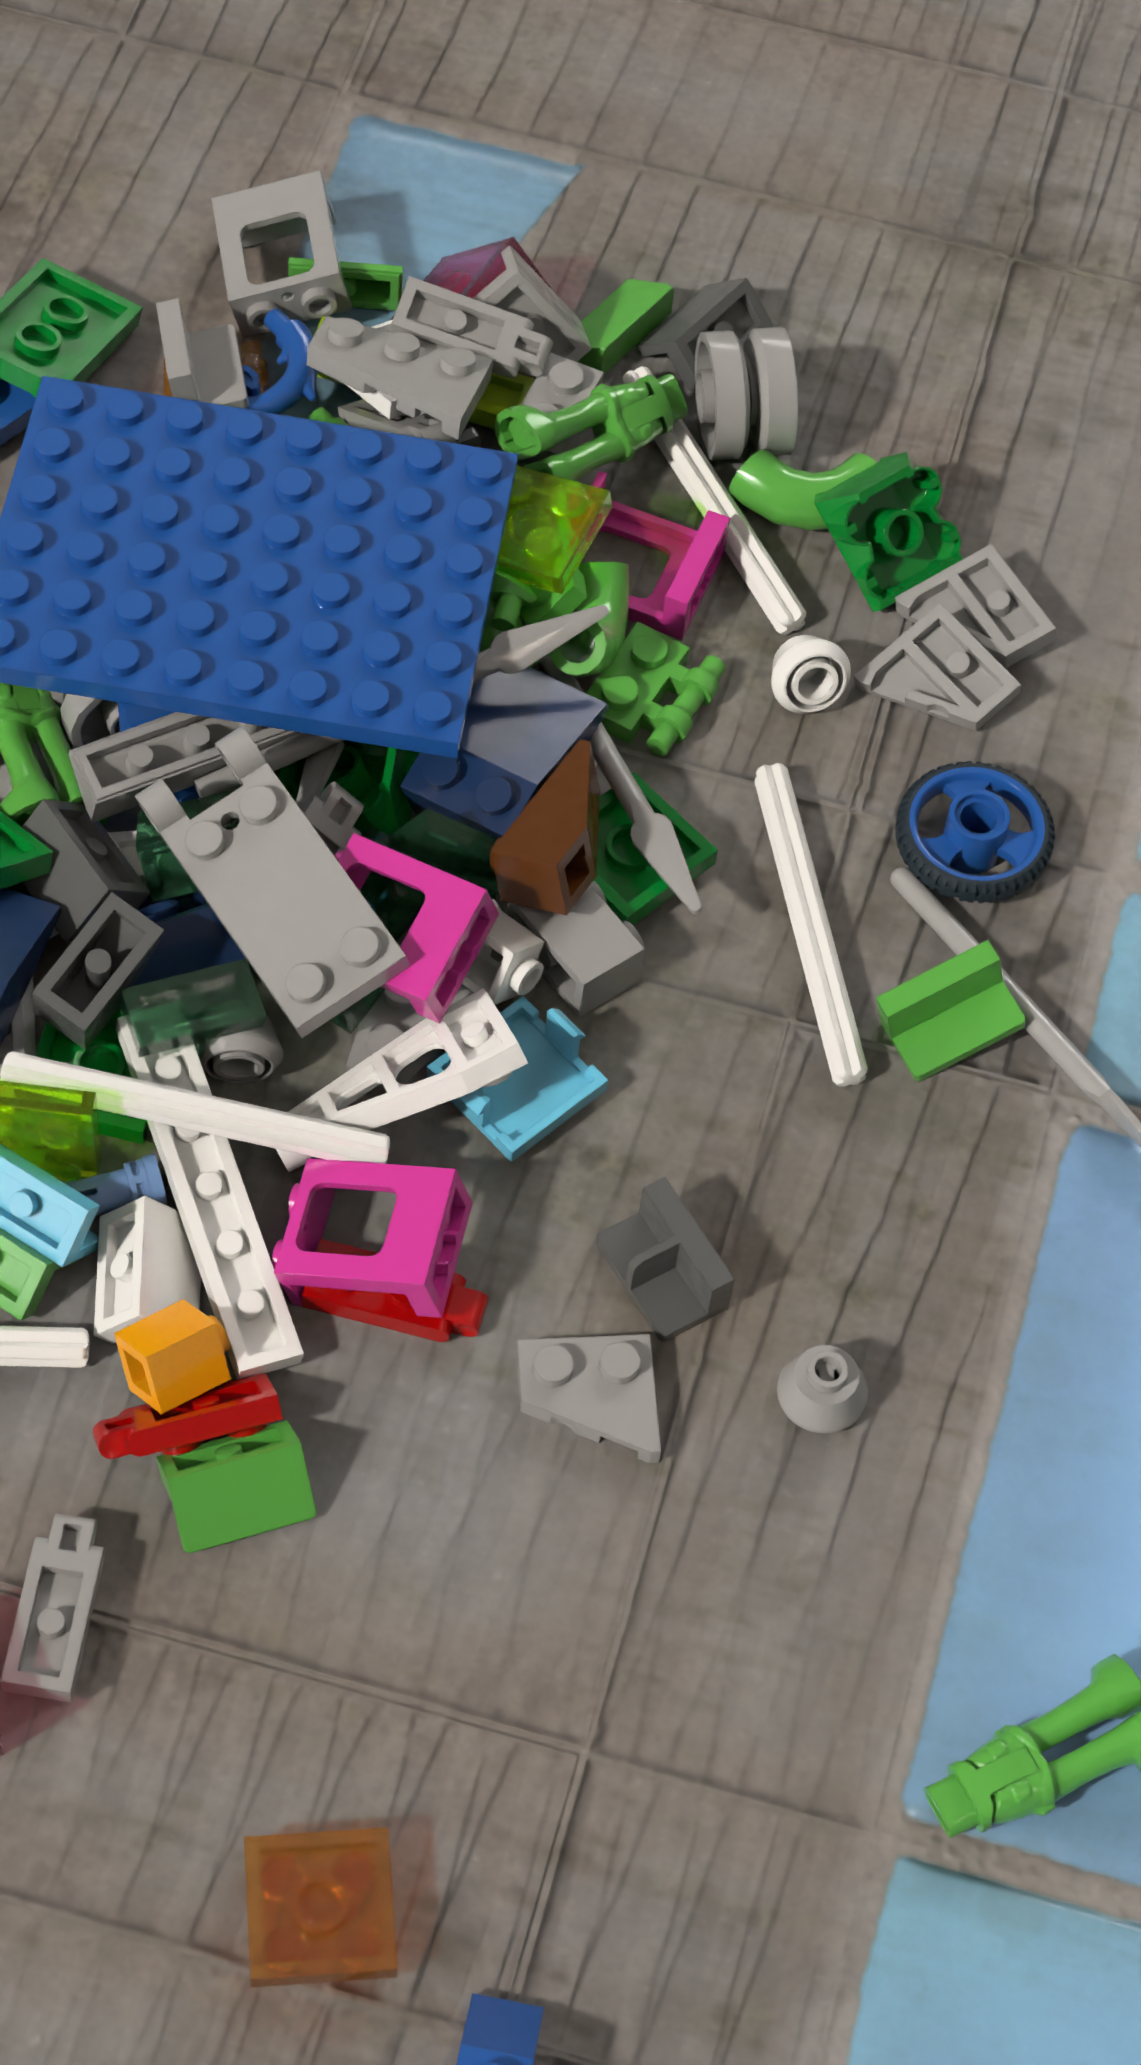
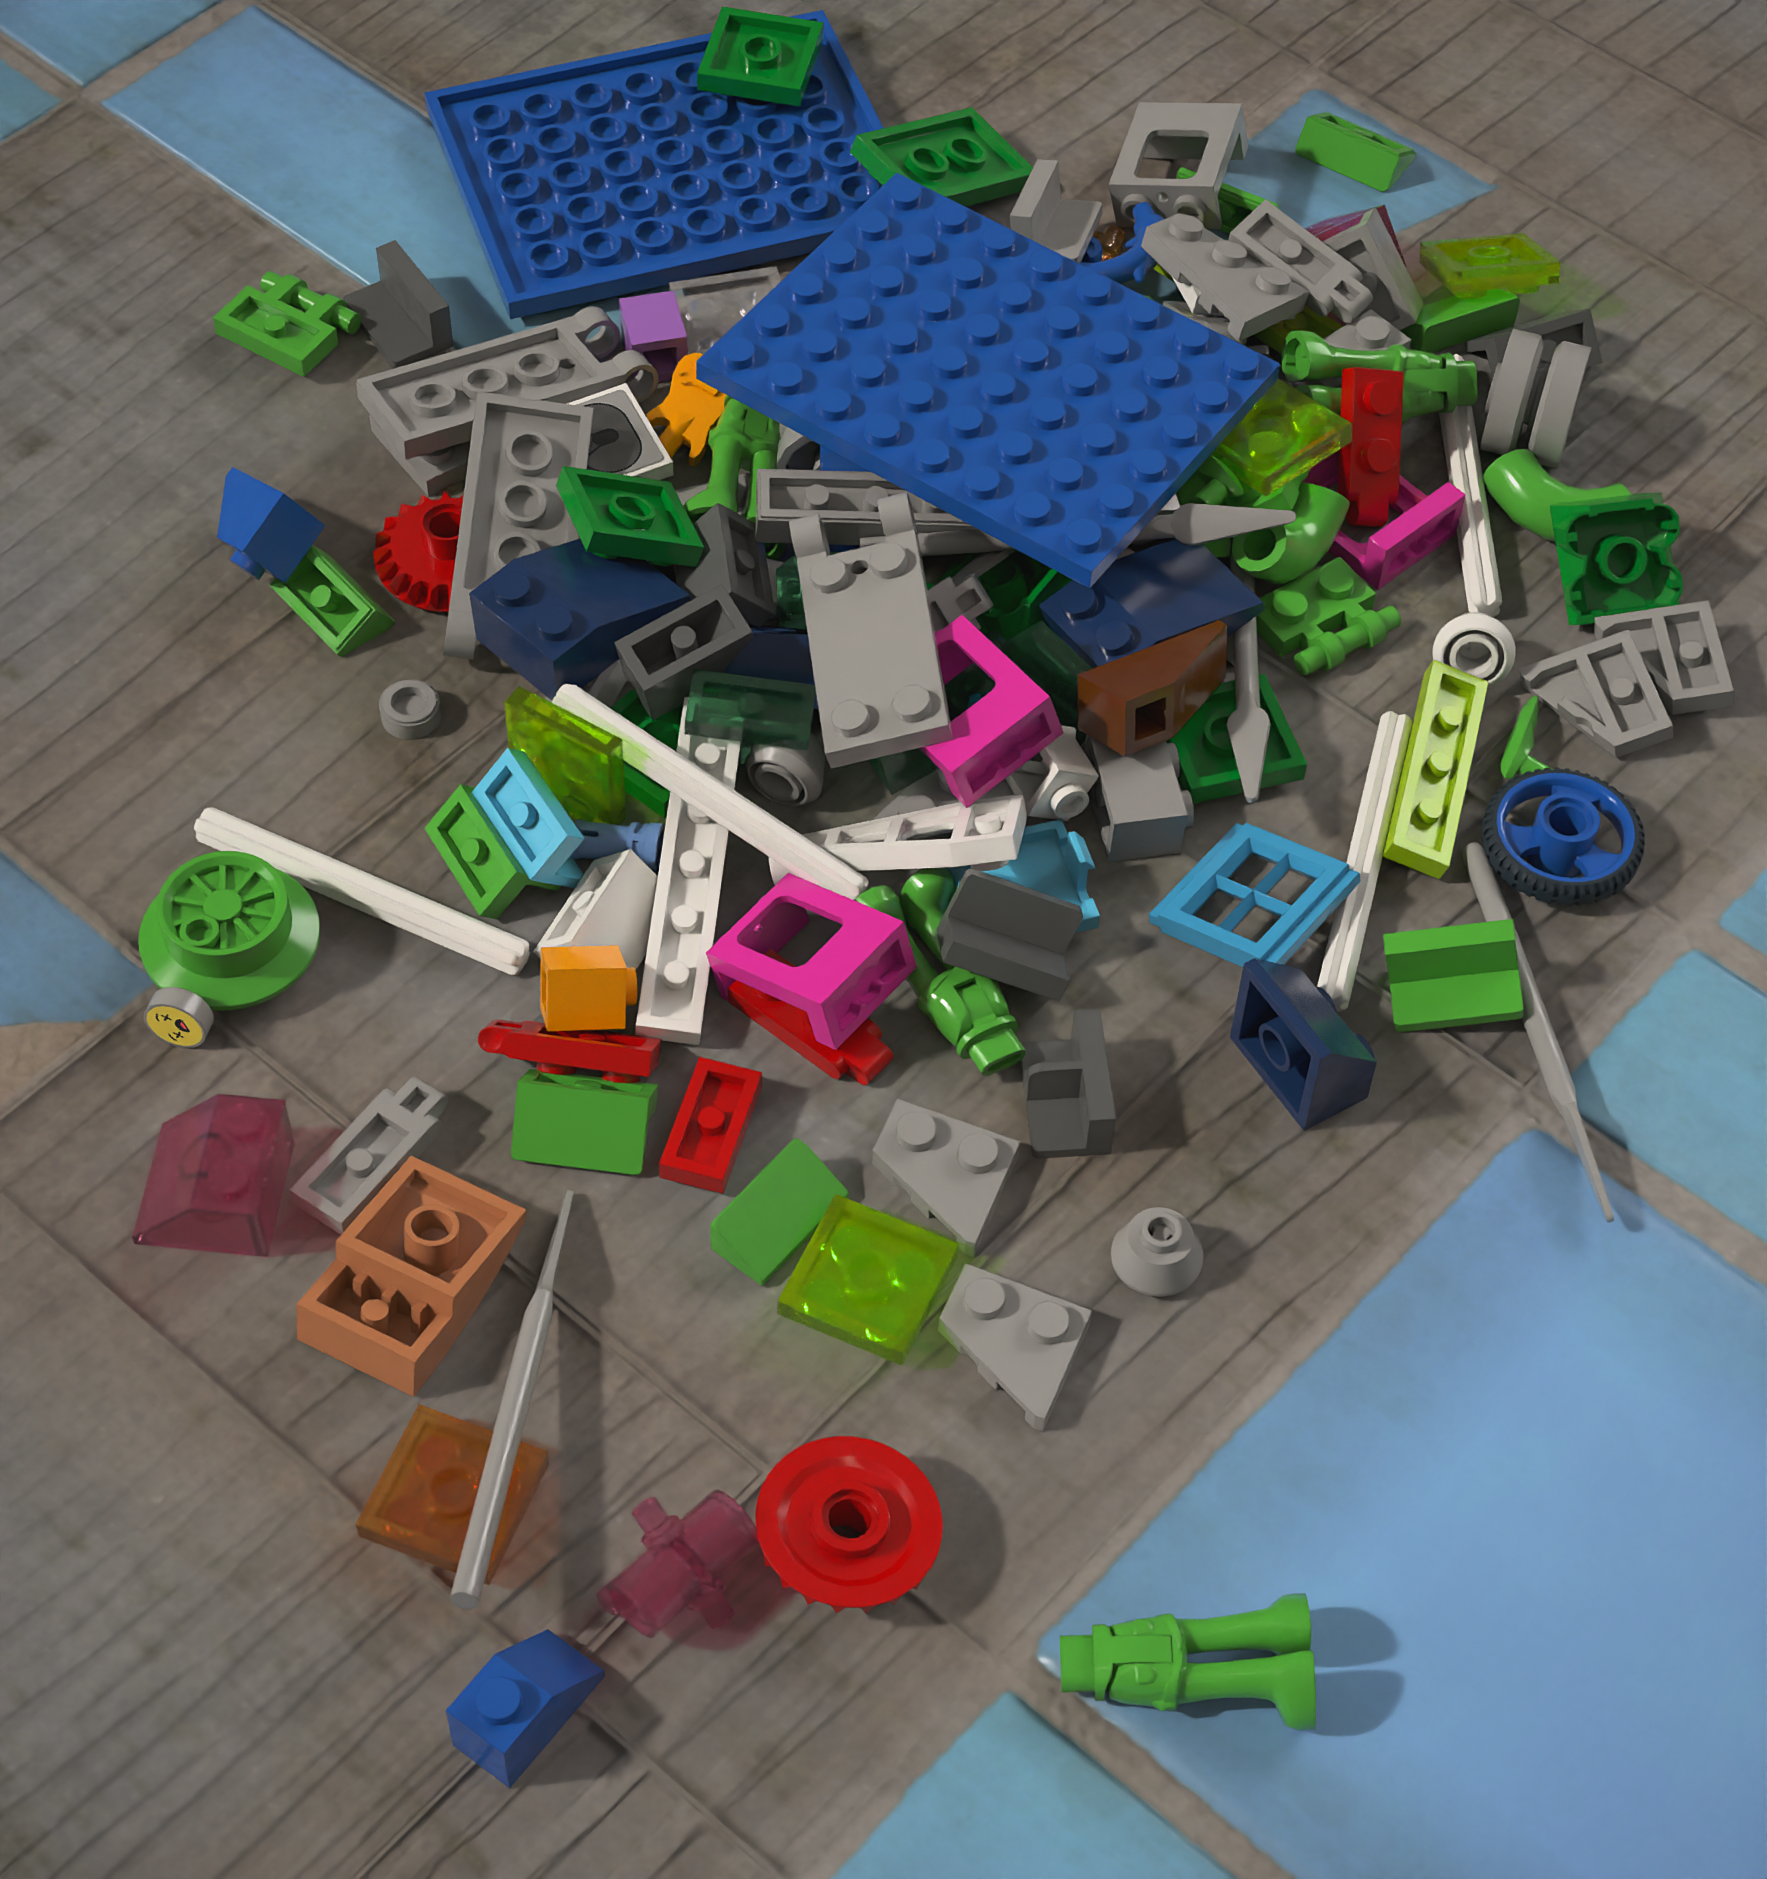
camera: 30 degrees right, 5 degrees down
none -> nougat slope [296,1155,527,1397]
none -> light grey piece [450,1190,574,1609]
none -> clear pink pin [596,1489,758,1638]
none -> red plate [659,1057,762,1194]
none -> bright green slope [710,1137,849,1286]
none -> red gear [755,1436,943,1614]
none -> clear neon green plate [777,1194,959,1366]
none -> bright green piece [854,867,1026,1076]
none -> dark grey panel [936,869,1083,1002]
none -> light grey wing [938,1263,1092,1432]
none -> dark azure piece [1148,823,1361,967]
none -> dark blue slope [1230,958,1377,1131]
none -> bright green slope [1295,112,1417,192]
none -> red hinge [1338,367,1404,527]
none -> lime plate [1383,660,1489,879]
none -> clear neon green plate [1419,233,1560,298]
none -> bright green bar [1500,696,1554,779]

